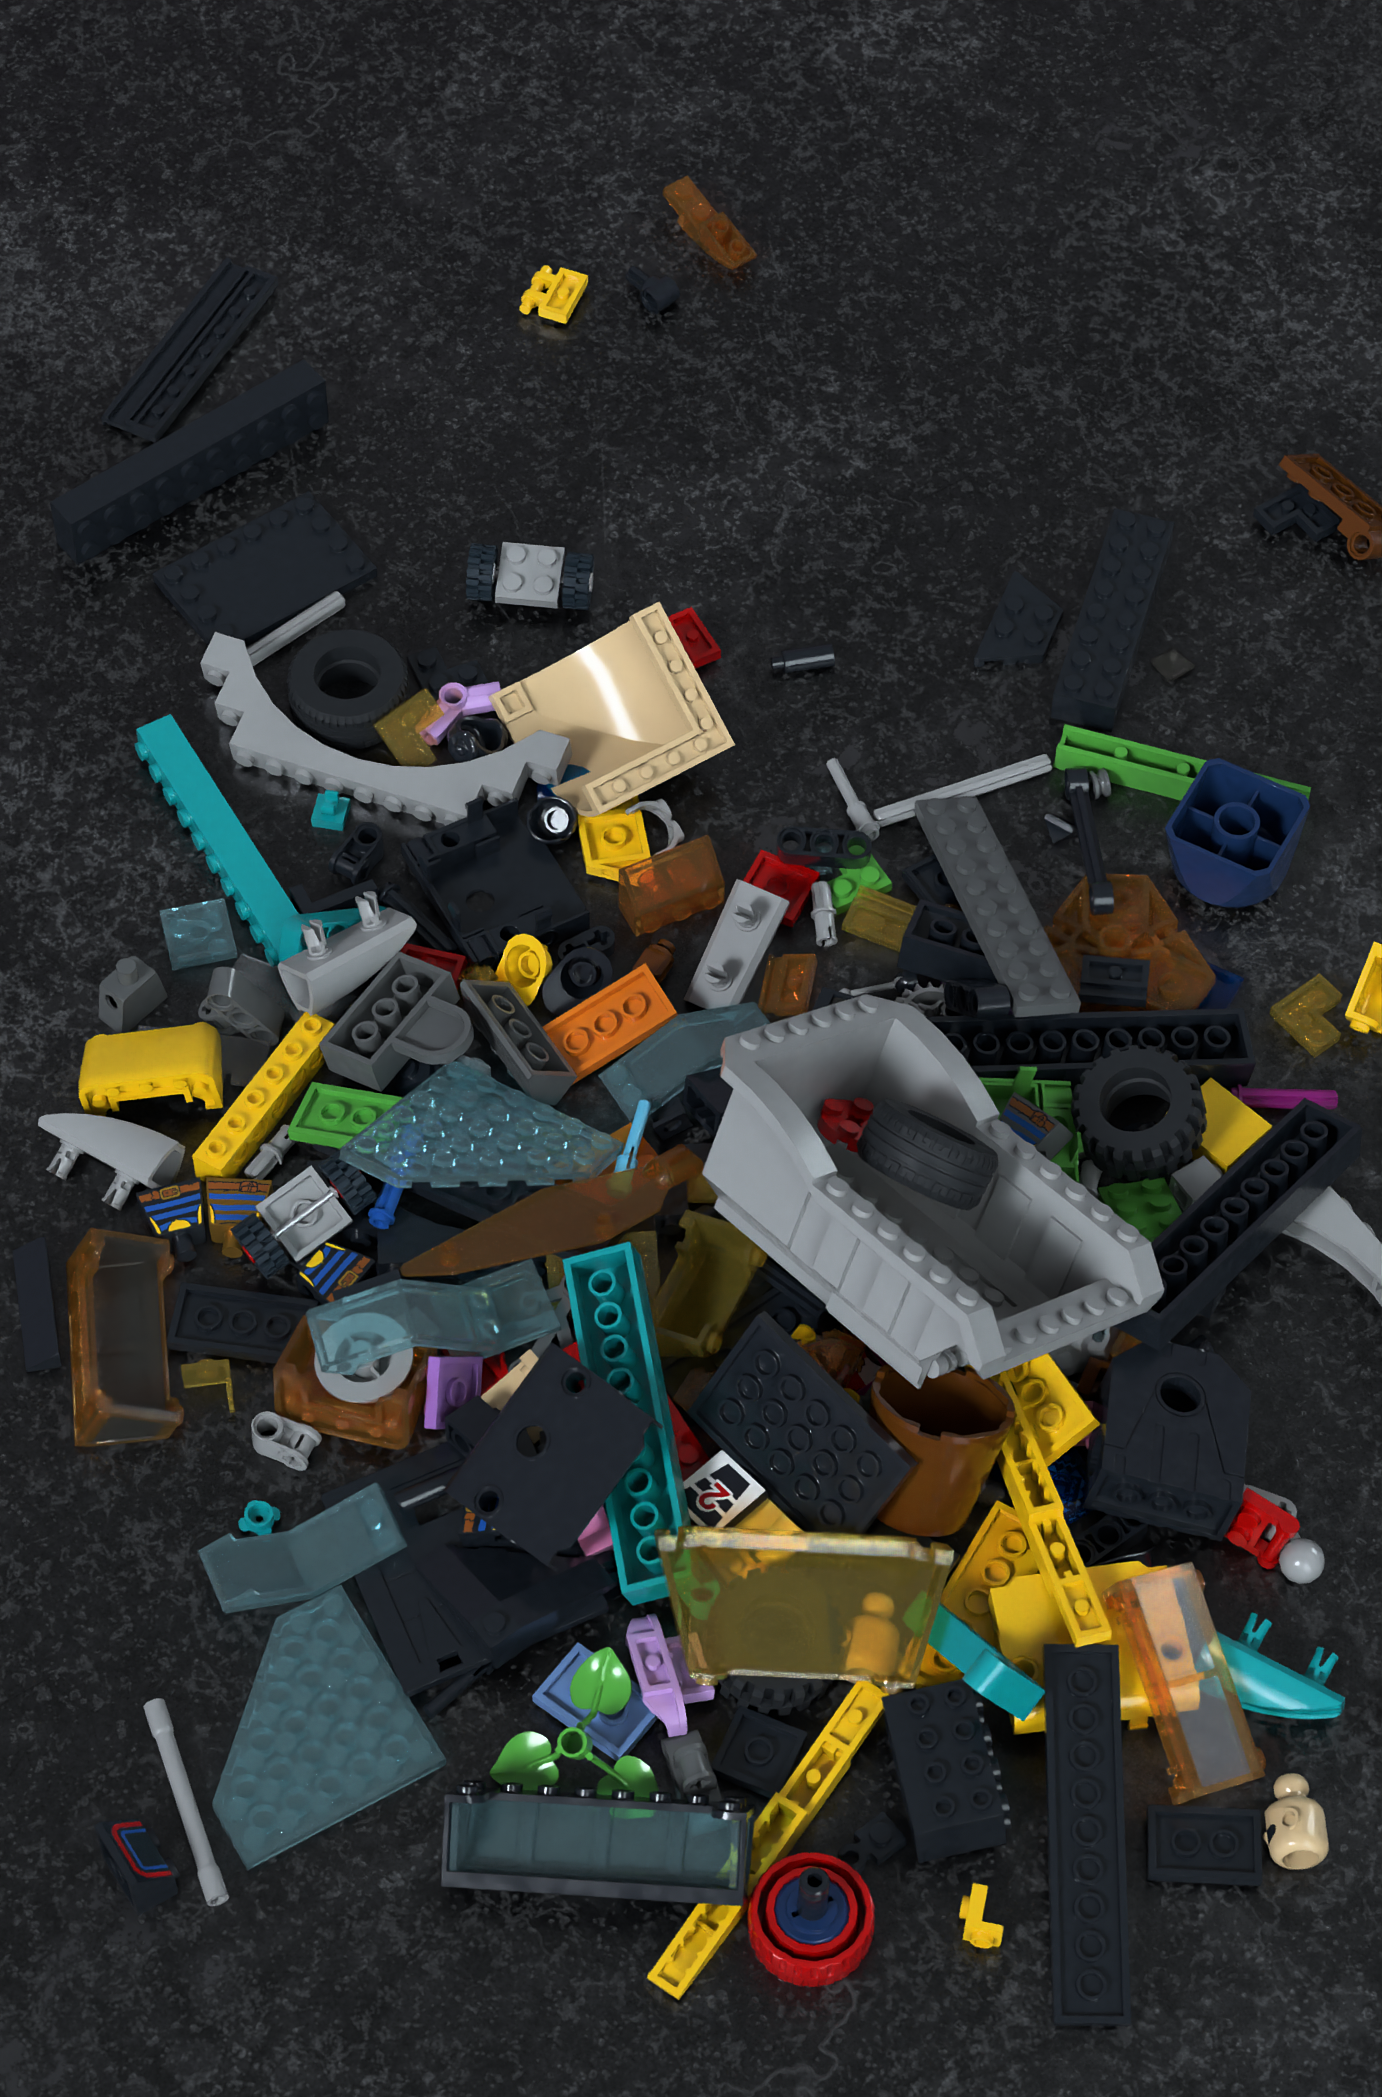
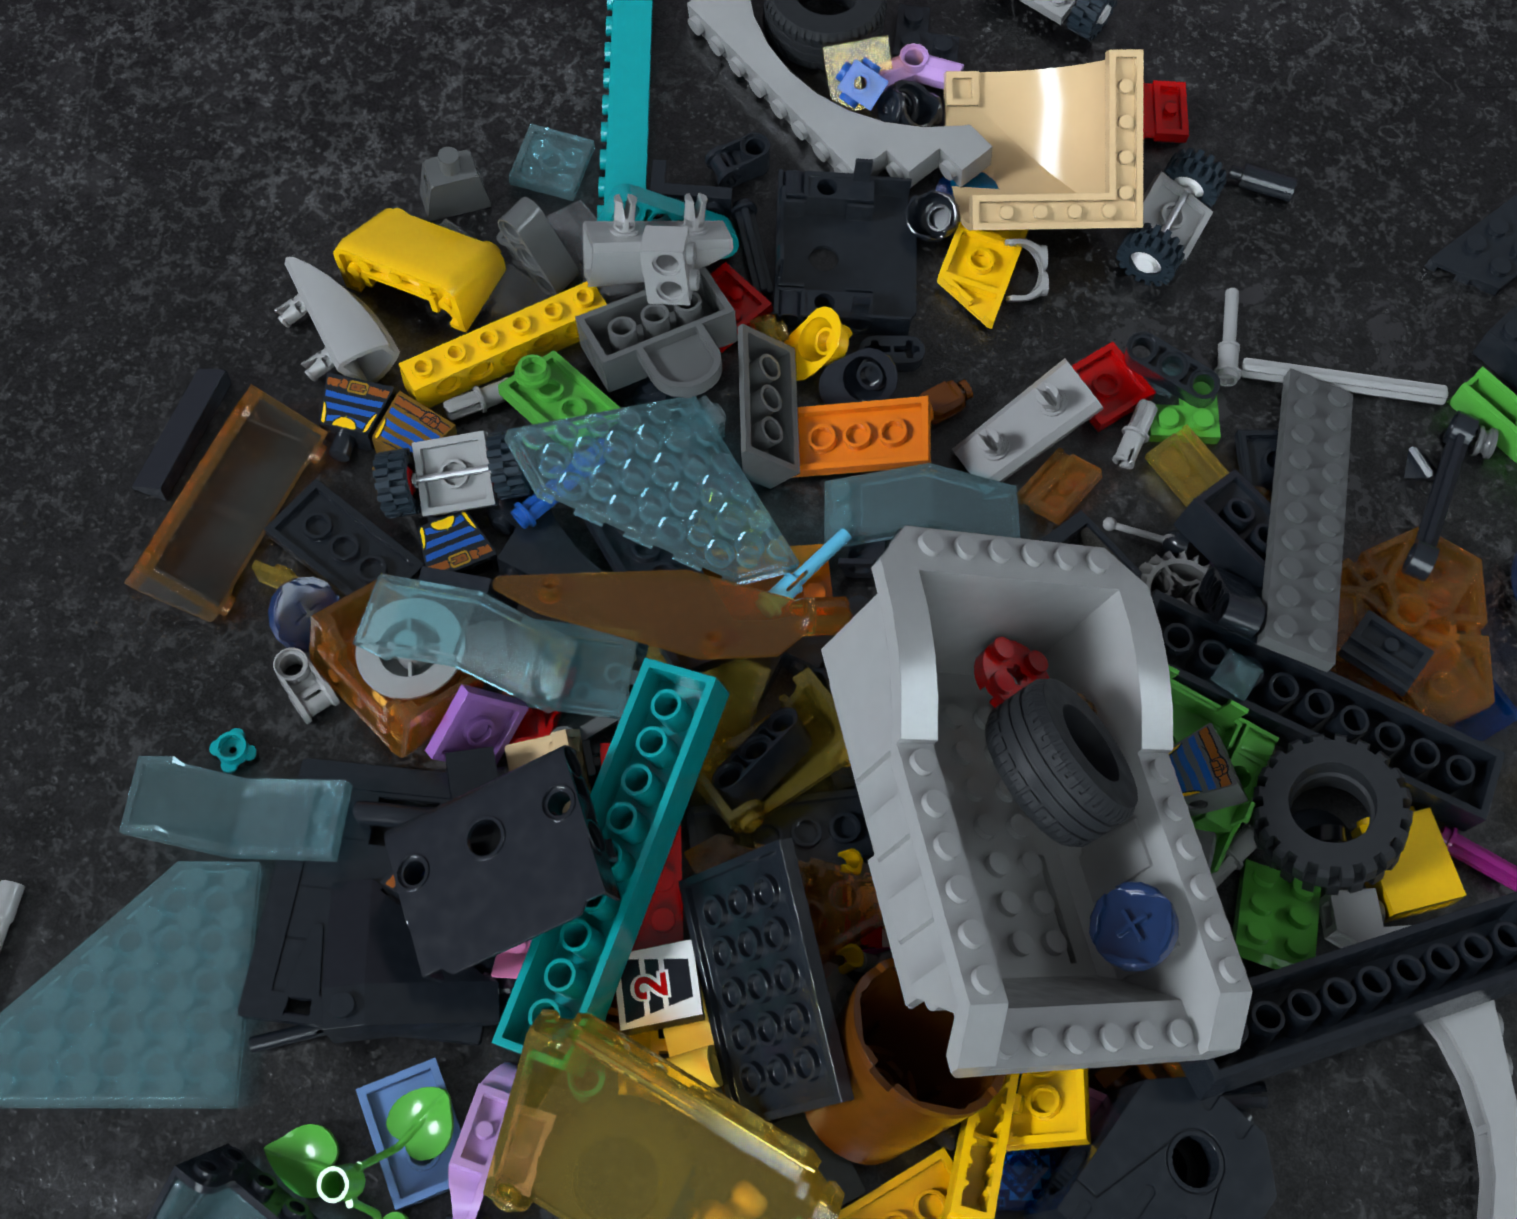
camera: 25 degrees right, 10 degrees up
teal tile [311,790,351,831] -> none
clear orange slope [619,835,725,937] -> none
none -> dark blue tile [268,577,344,652]
none -> bright green plate [514,354,551,389]
none -> light grey brick [639,225,700,305]
none -> black beam [711,707,813,814]
none -> brick [835,57,889,111]
none -> dark blue tile [1089,882,1179,971]
none -> plate [1116,148,1227,286]
none -> clear light blue slope [1211,648,1263,701]

